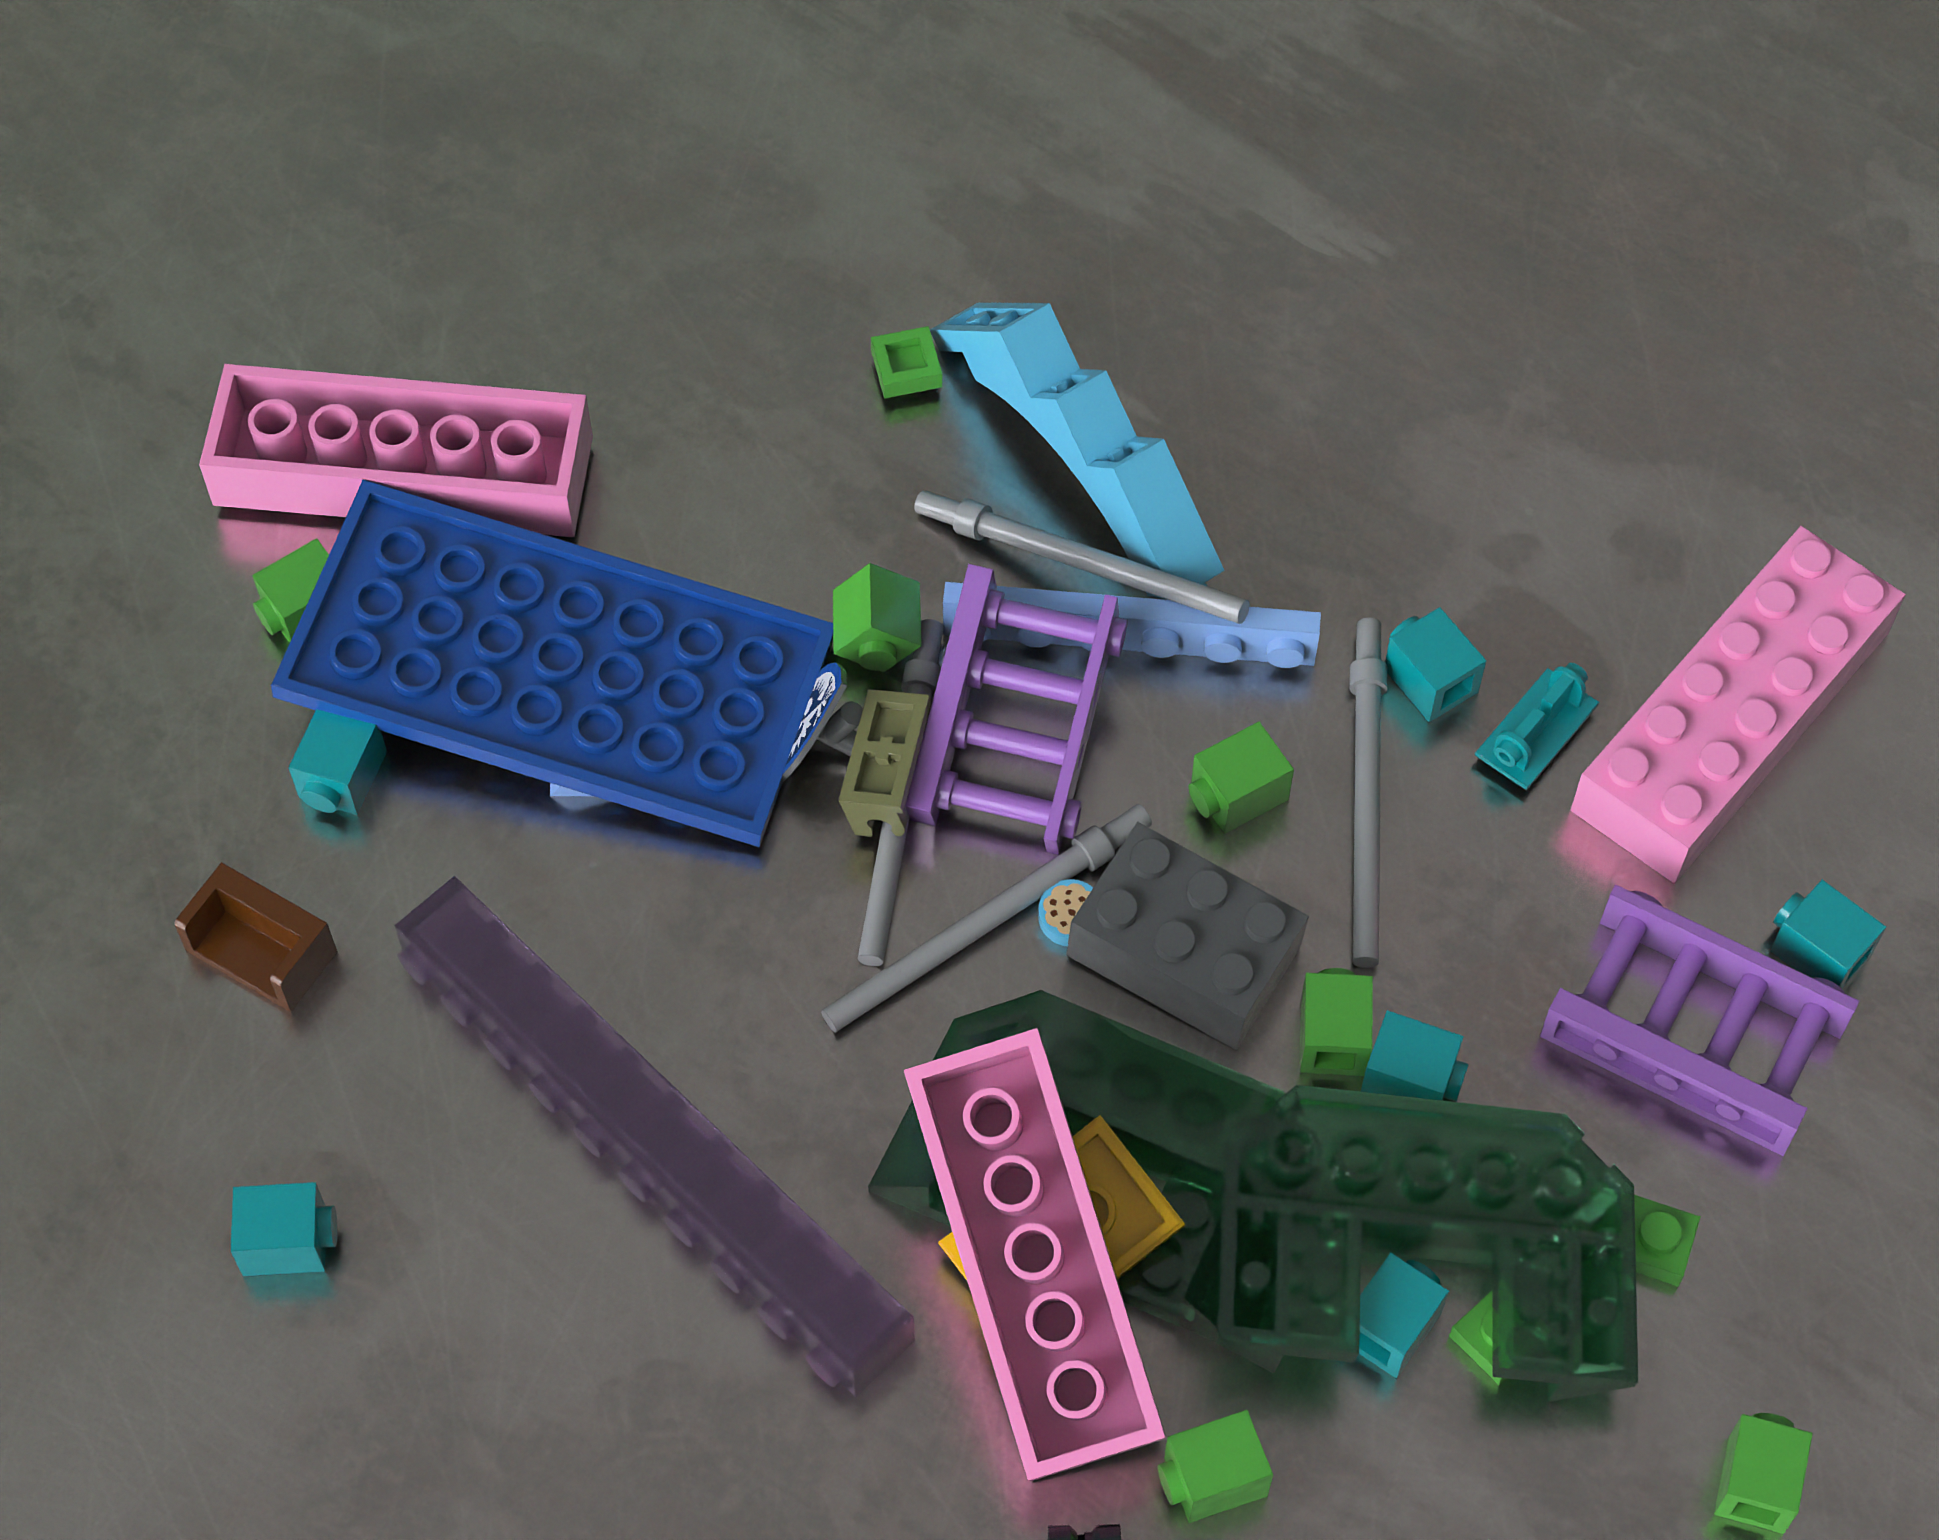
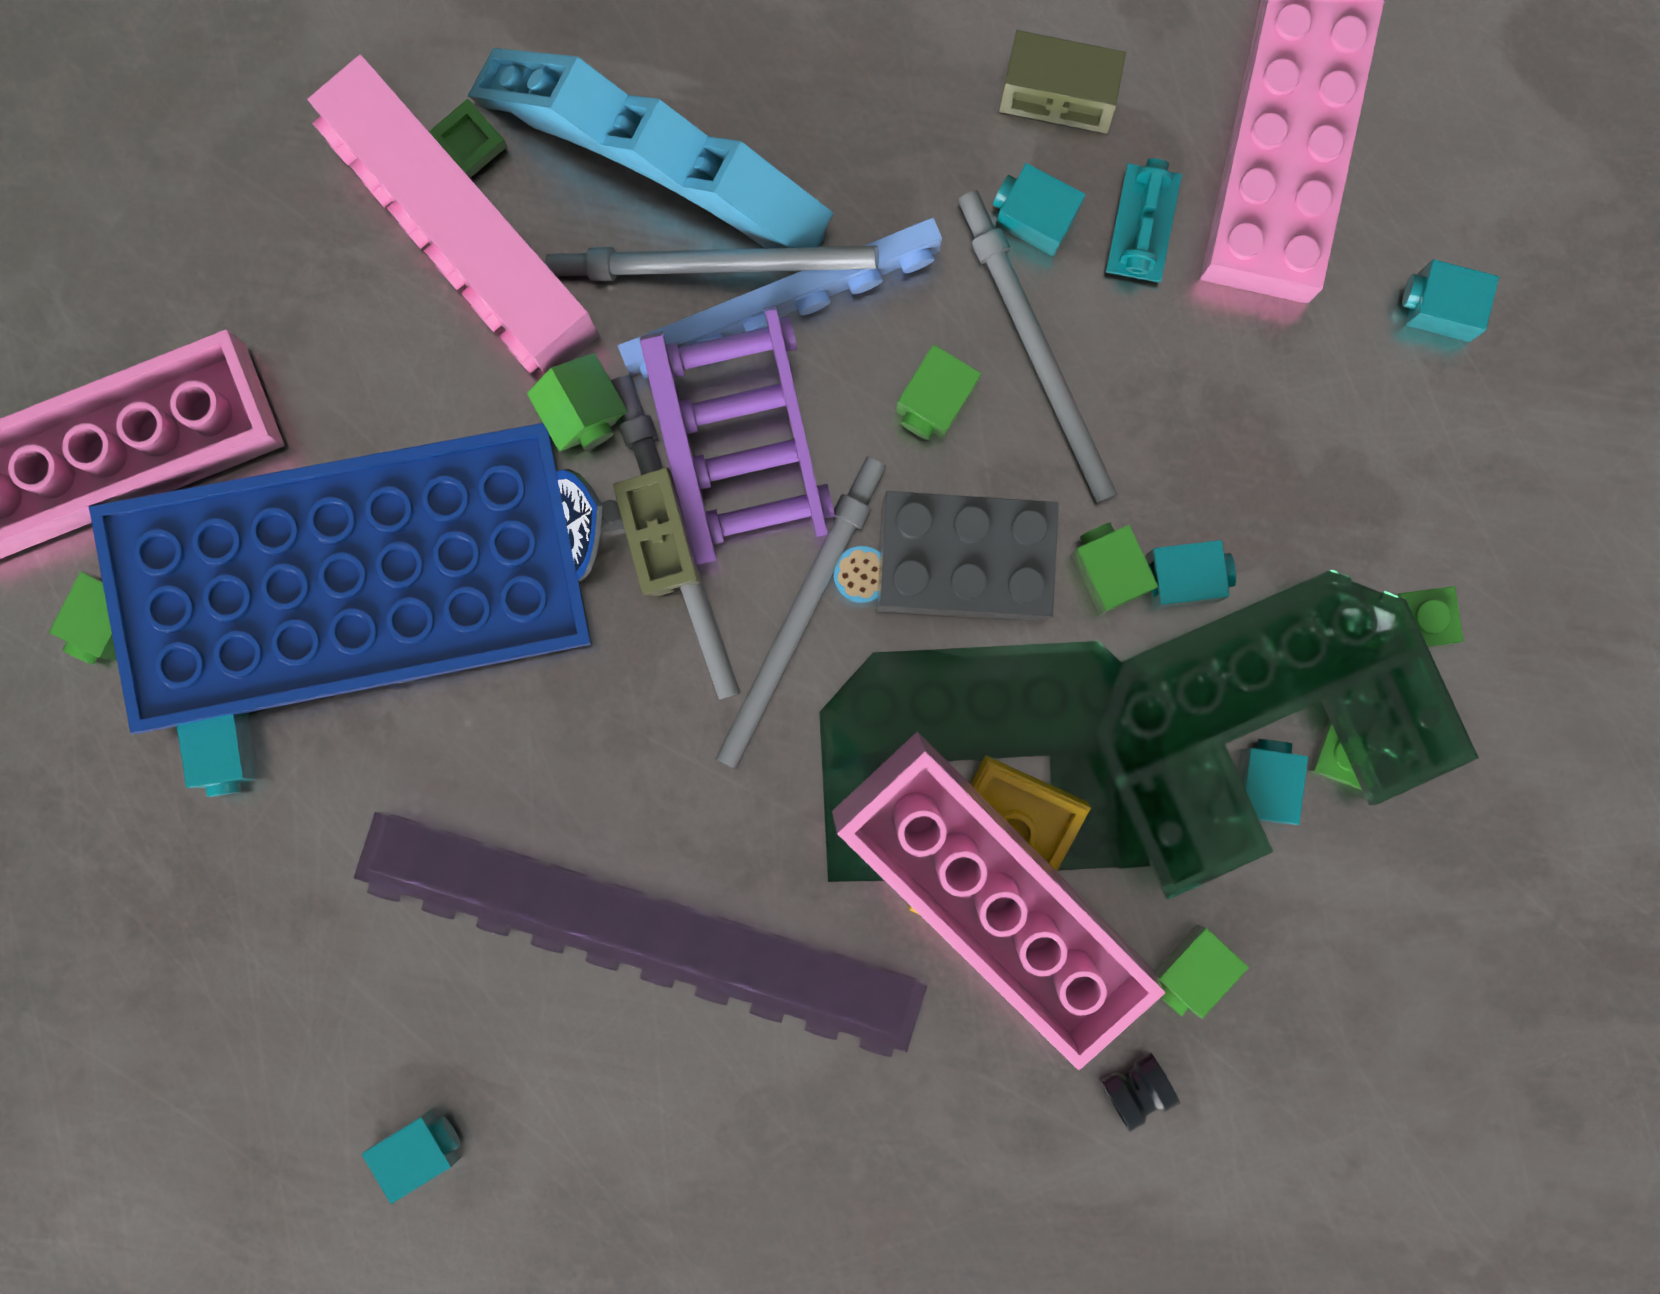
camera: 25 degrees left, 25 degrees up
reddish brown panel [174,862,338,1012] -> none
medium lavender fence [1540,884,1860,1156] -> none
bright green brick [1714,1413,1813,1534] -> none
none -> bright pink brick [308,54,600,374]
none -> olive hinge [999,30,1126,134]

